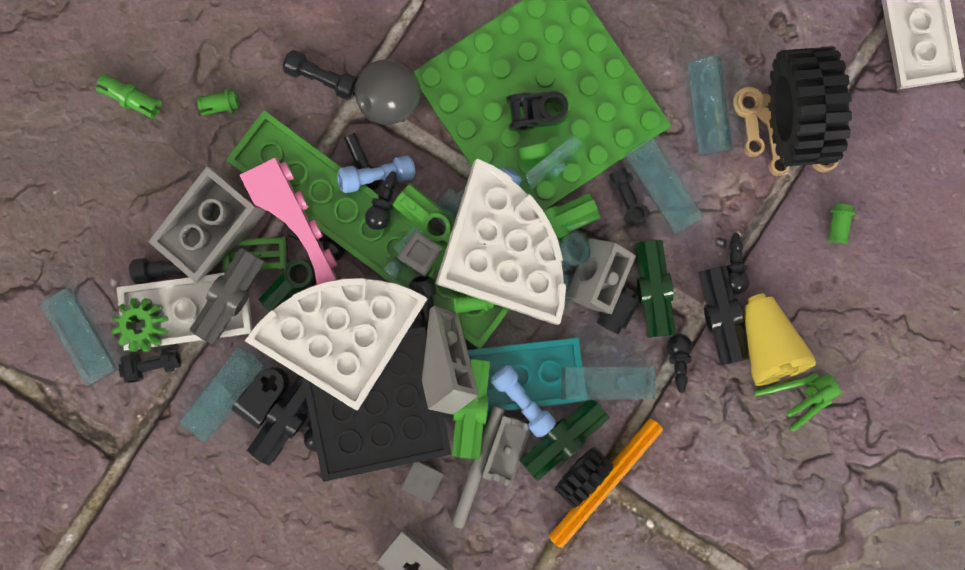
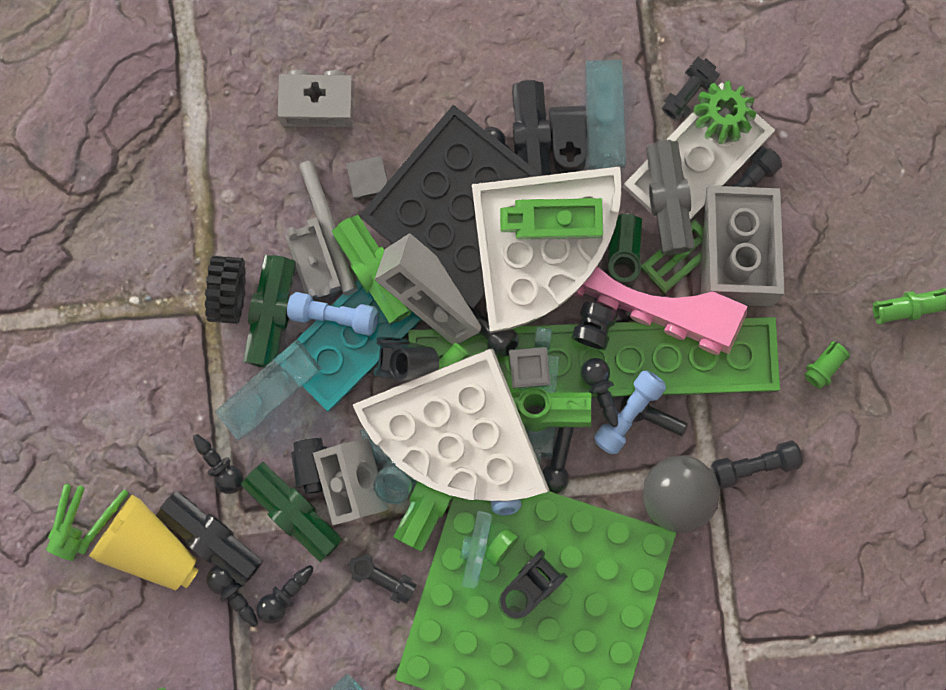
camera: 140 degrees right, 5 degrees down
clear light blue plate [39,288,118,386] -> none
light orange axle [549,419,663,548] -> none
clear light blue plate [624,137,704,235] -> none
none -> black bar [256,565,314,624]
none -> black piece [374,337,439,381]
none -> bright green hinge [500,198,603,240]
none -> black bar [542,427,574,493]
none -> black wheel [571,302,618,350]

